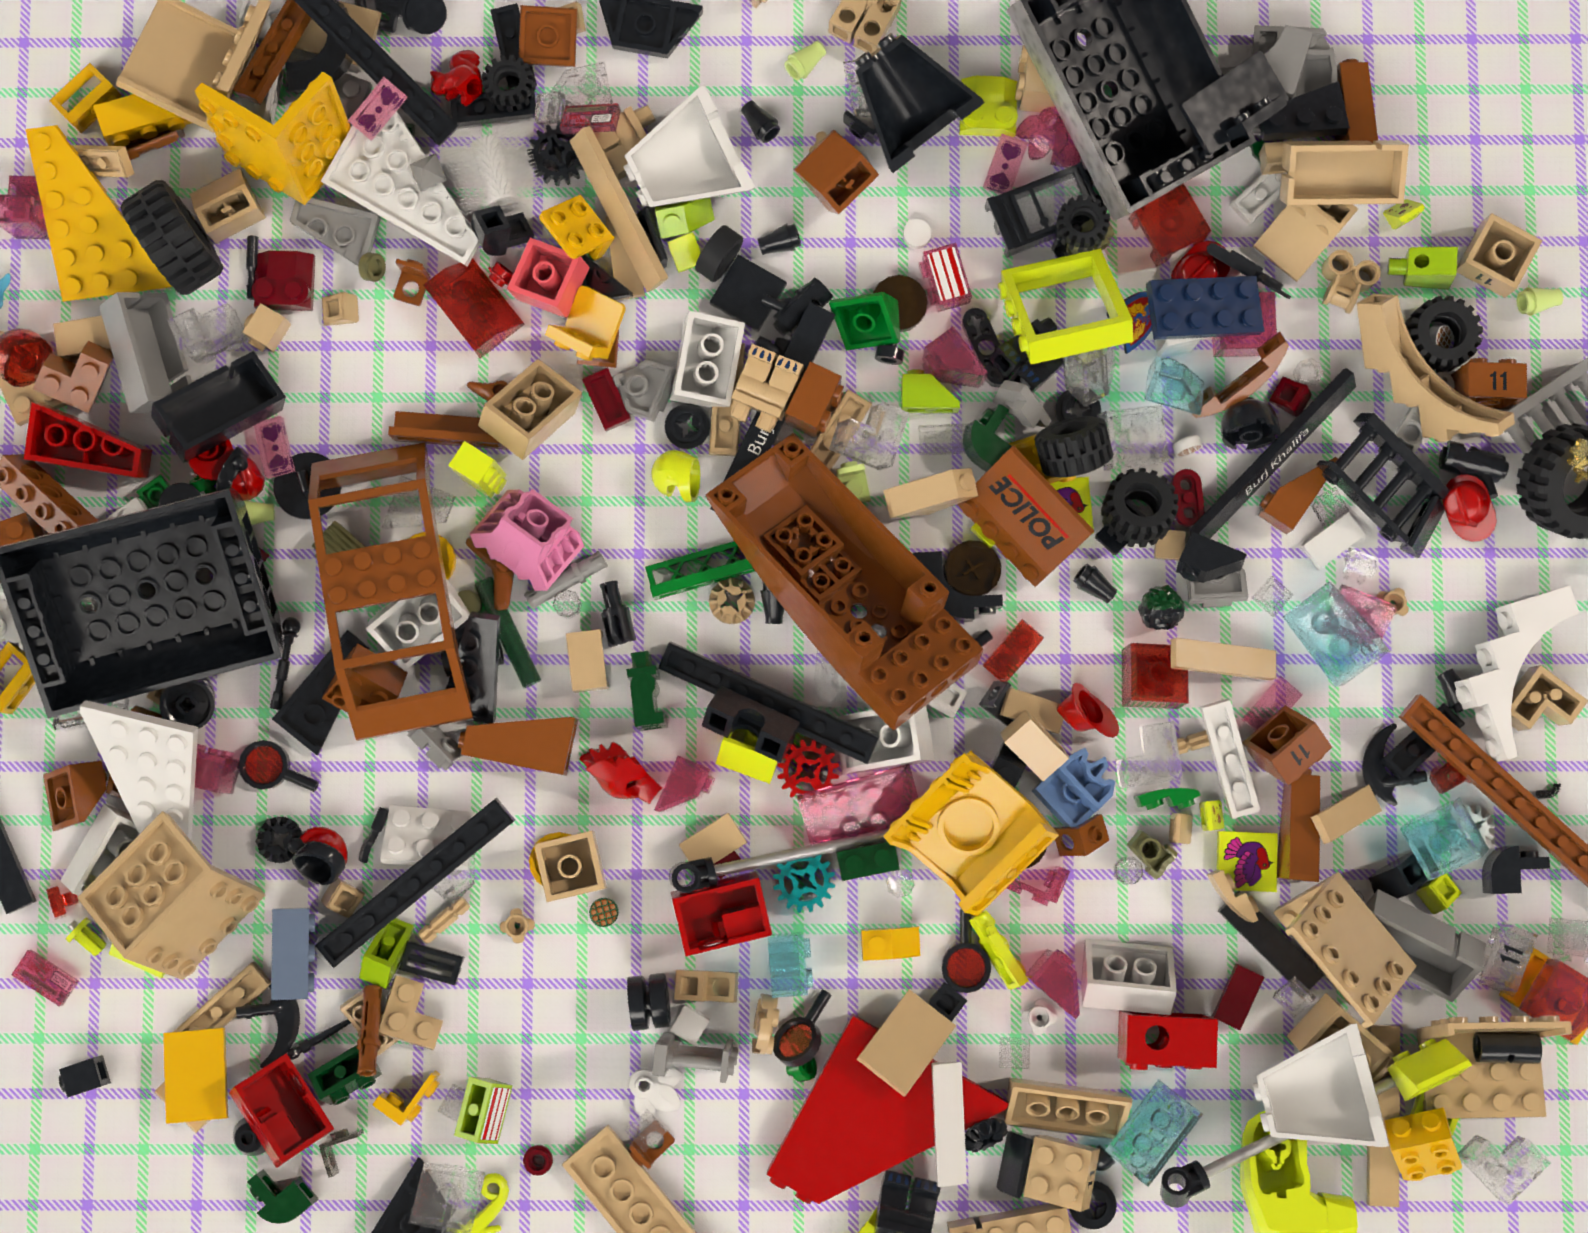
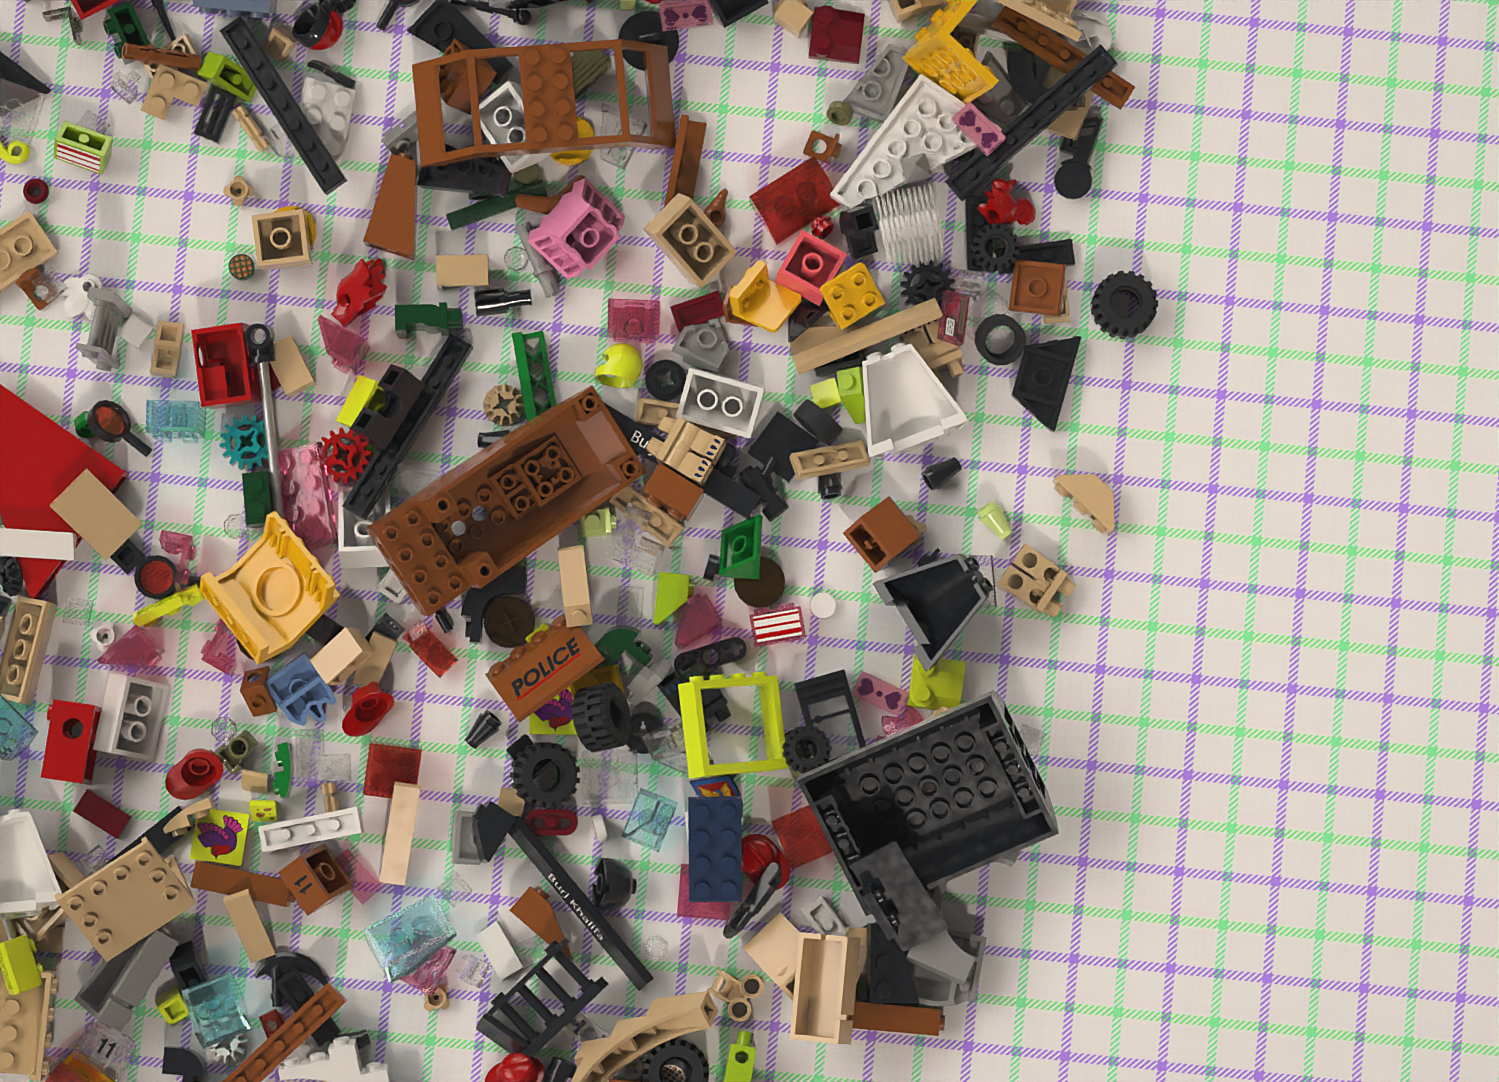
camera: 90 degrees right, 0 degrees up
black piece [246,235,259,300] -> none
tan slope [322,292,359,326] -> none
yellow bracket [372,1070,440,1126] -> none
neon yellow brick [448,441,507,498] -> none
black wheel [627,973,671,1031] -> none
tan plate [752,994,779,1055] -> none
yellow slope [861,926,920,961] -> none
piece [1138,585,1185,630] -> none
dark orange slope [1187,332,1289,418] -> none
dark red slope [1269,377,1312,417] -> none
neon yellow slope [1383,199,1425,230] -> none
black pin [1473,1032,1542,1064] -> none
none -> clear tile [111,70,141,105]
none -> clear pink bracket [159,530,197,592]
none -> red piece [165,748,224,800]
none -> clear pink slope [608,298,661,344]
none -> tan tile [789,439,871,480]
none -> black tyre [974,314,1026,366]

